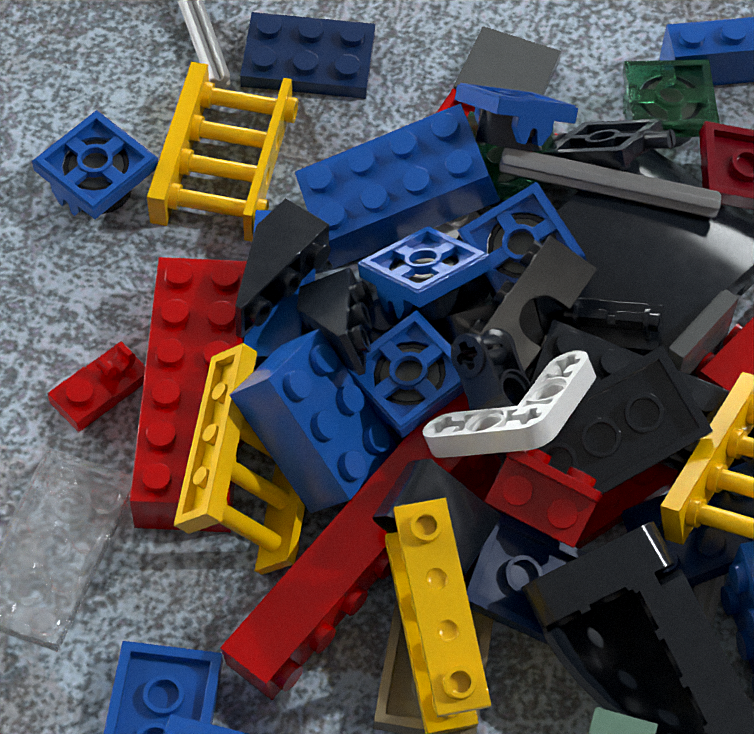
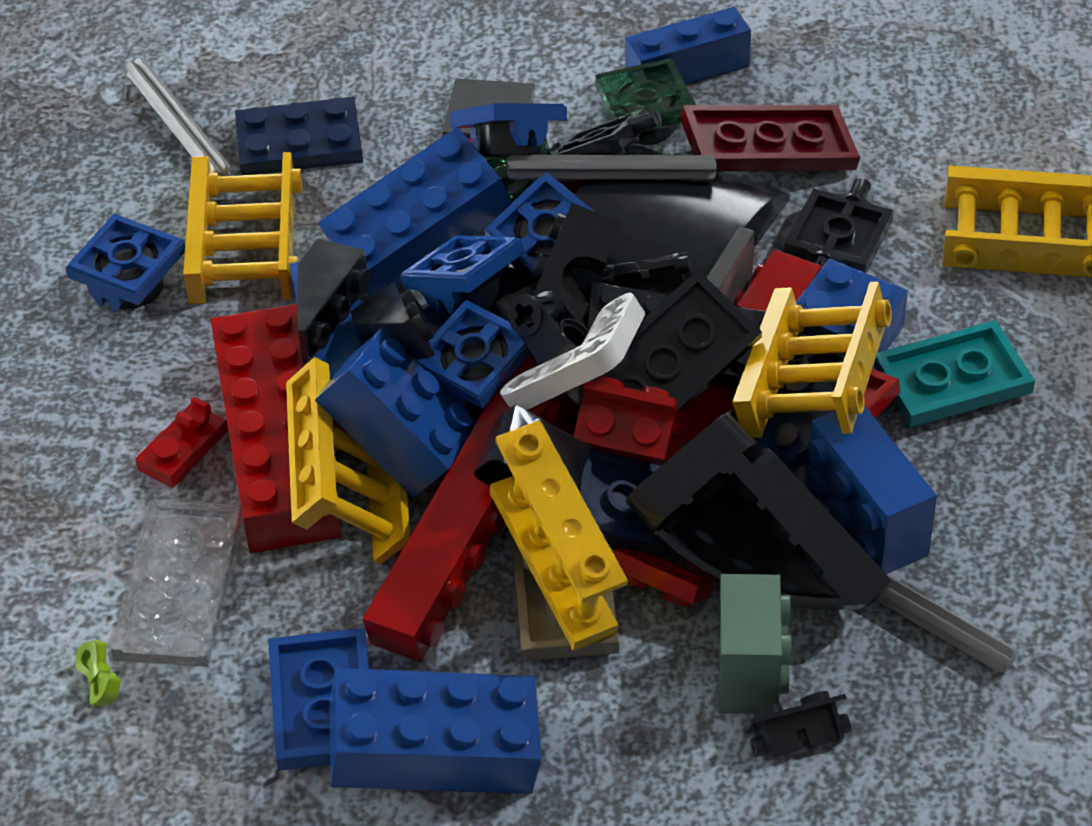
camera: 10 degrees left, 10 degrees down
none -> red plate [613,547,715,607]

